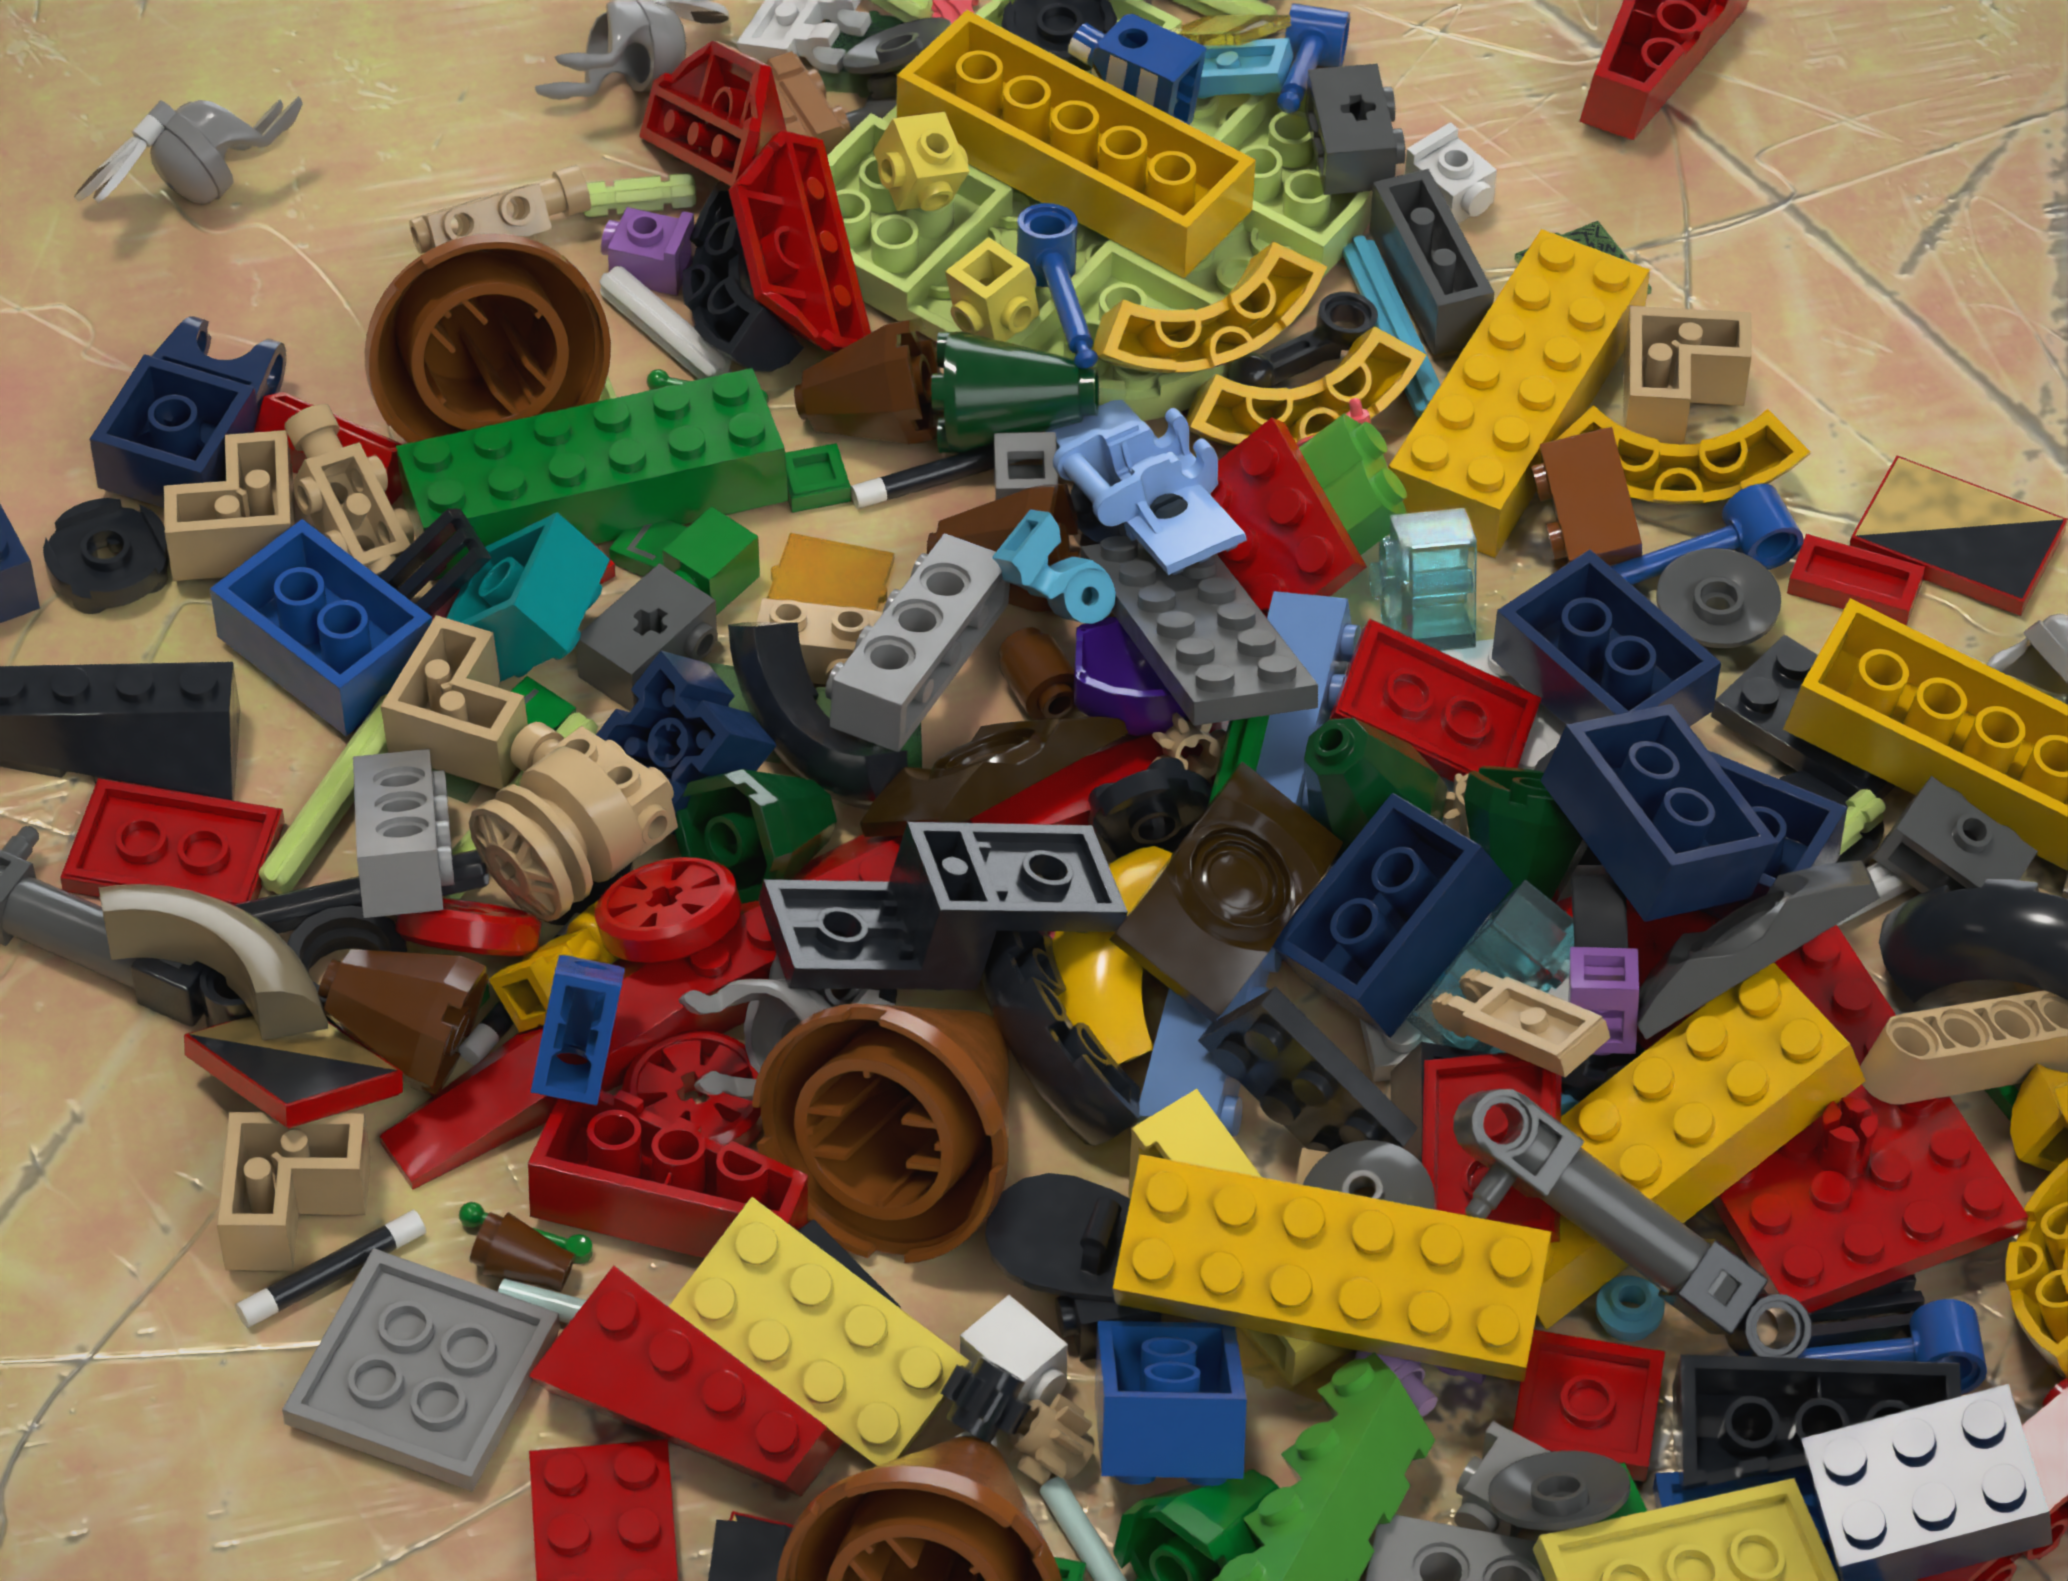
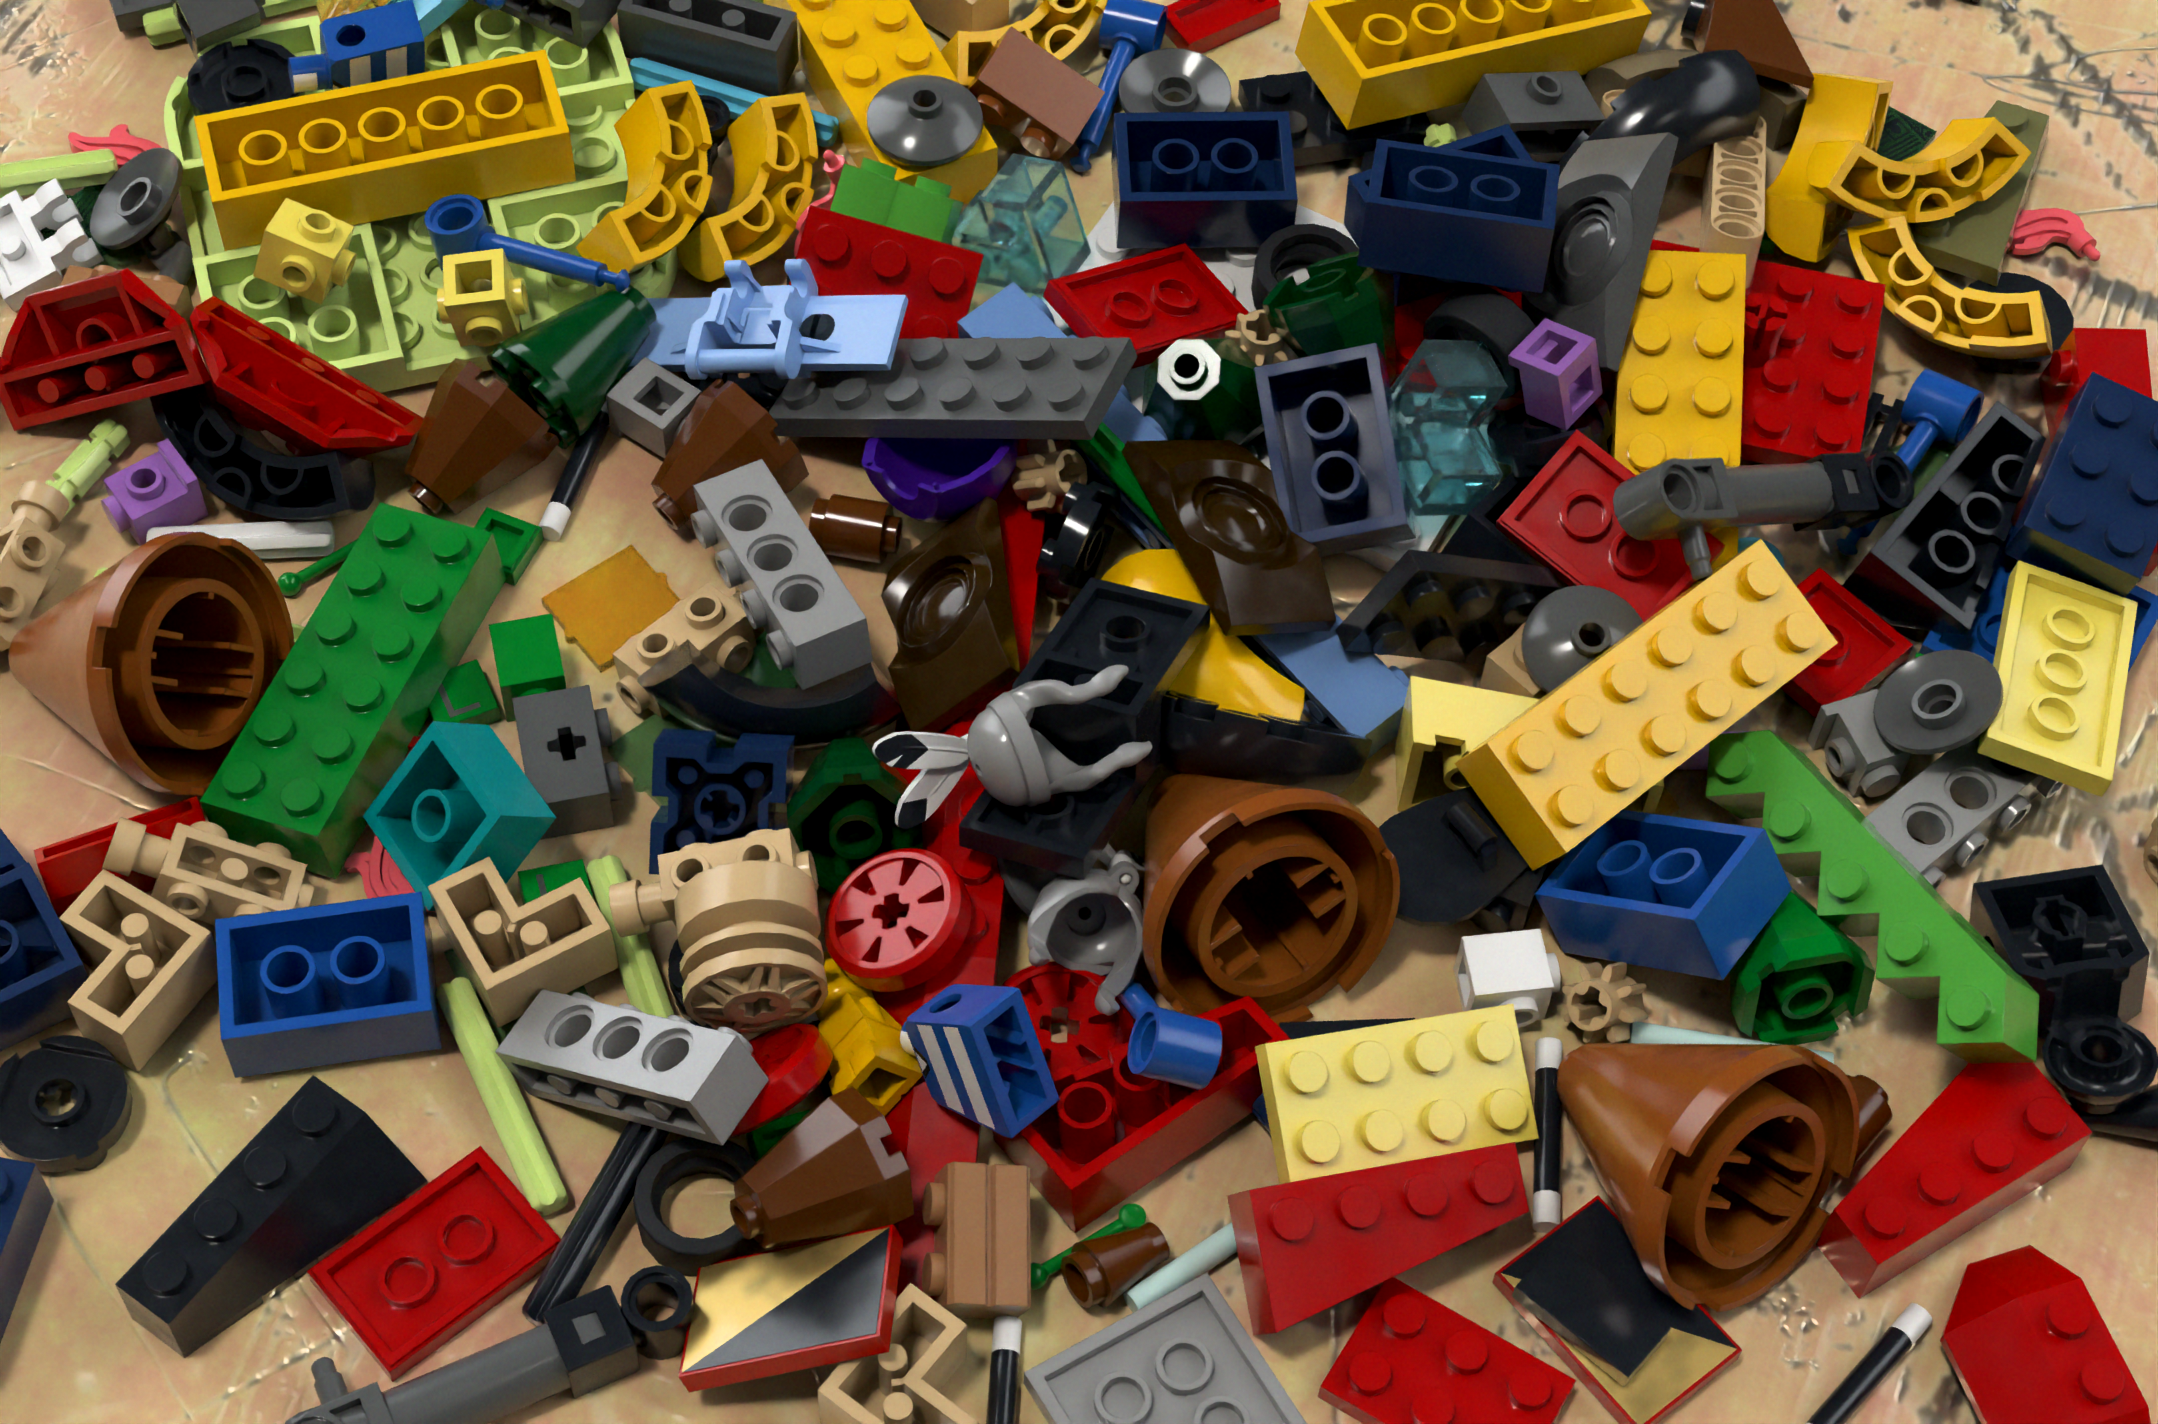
camera: 55 degrees left, 5 degrees up
dark tan brick [99,884,328,1040] -> none
black tile [379,508,492,616] -> none
black gear [940,1356,1031,1443] -> none
medium azure leg [992,509,1116,624] -> none
tan hinge [1430,968,1610,1077] -> none
none -> dark grey dish [867,75,983,166]
none -> light grey hair [872,665,1152,829]
none -> medium nougat brick [922,1162,1031,1319]
none -> blue piece [1105,974,1222,1090]

